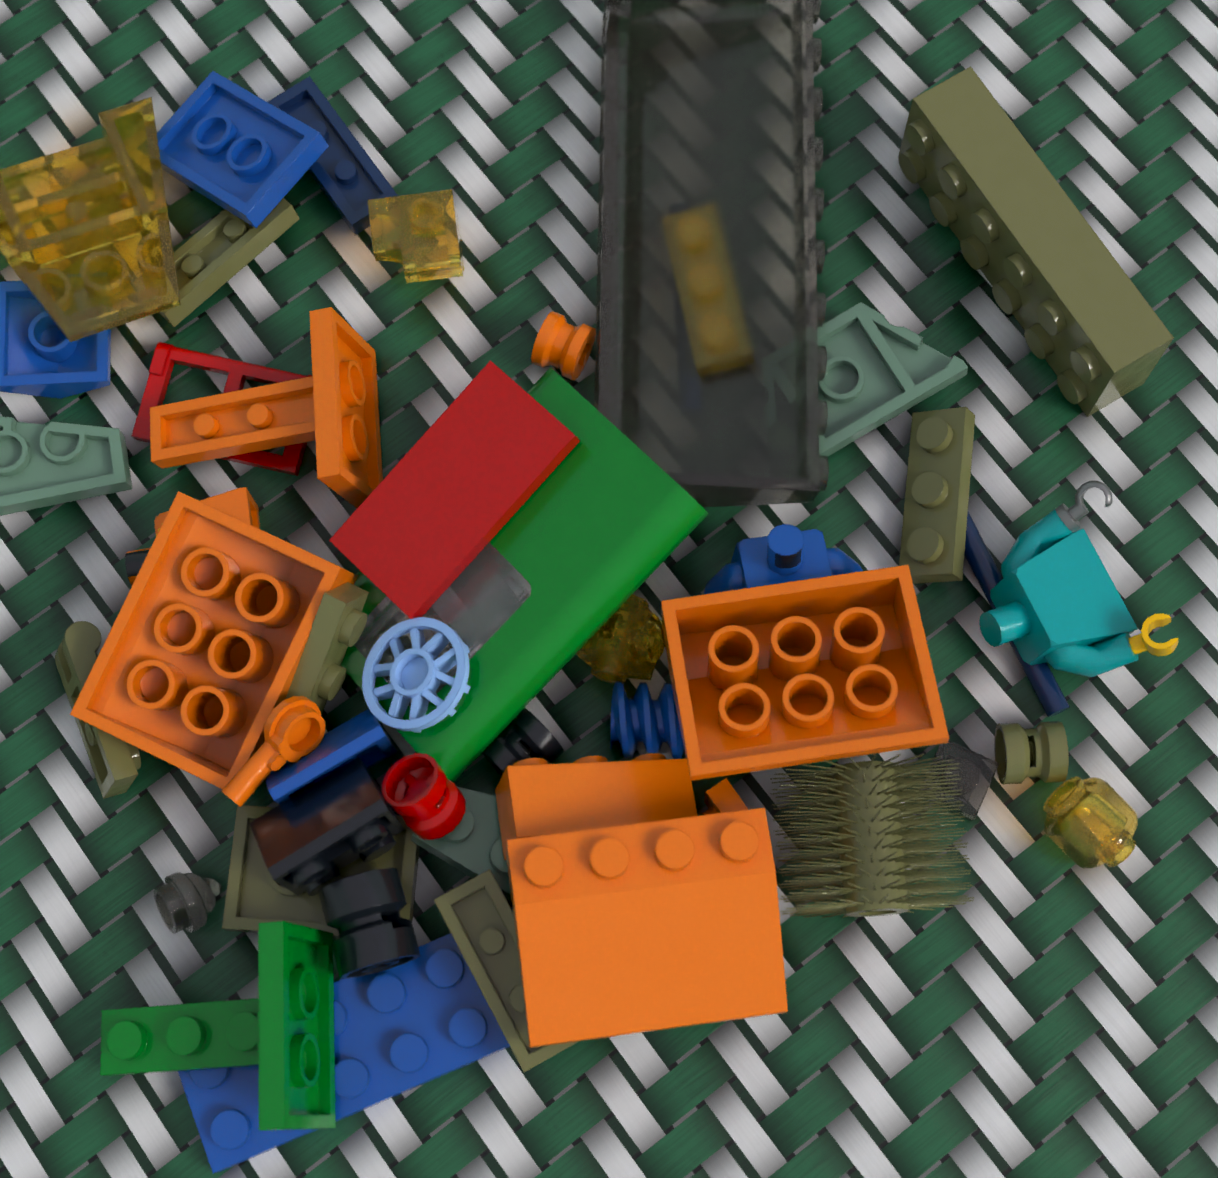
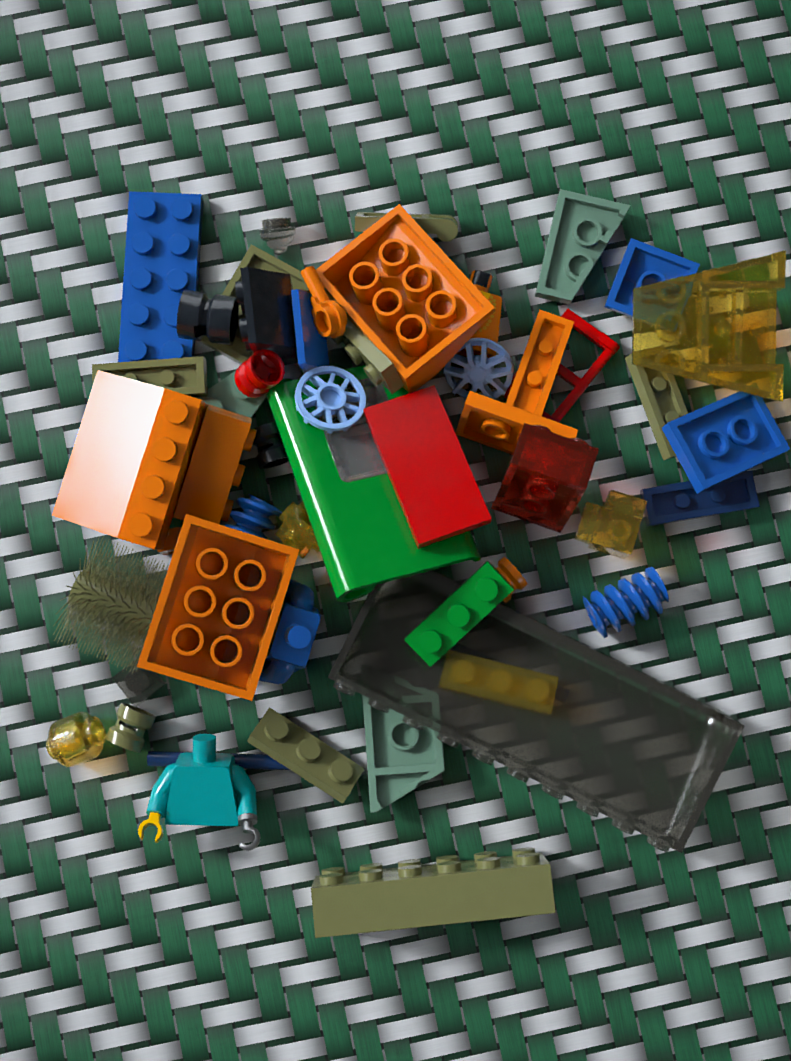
camera: 110 degrees right, 10 degrees up
green piece [100,921,336,1131] -> none
none -> green plate [404,560,514,667]
none -> light blue wheel [443,338,514,401]
none -> clear red slope [491,423,599,533]
none -> blue piece [583,566,669,638]

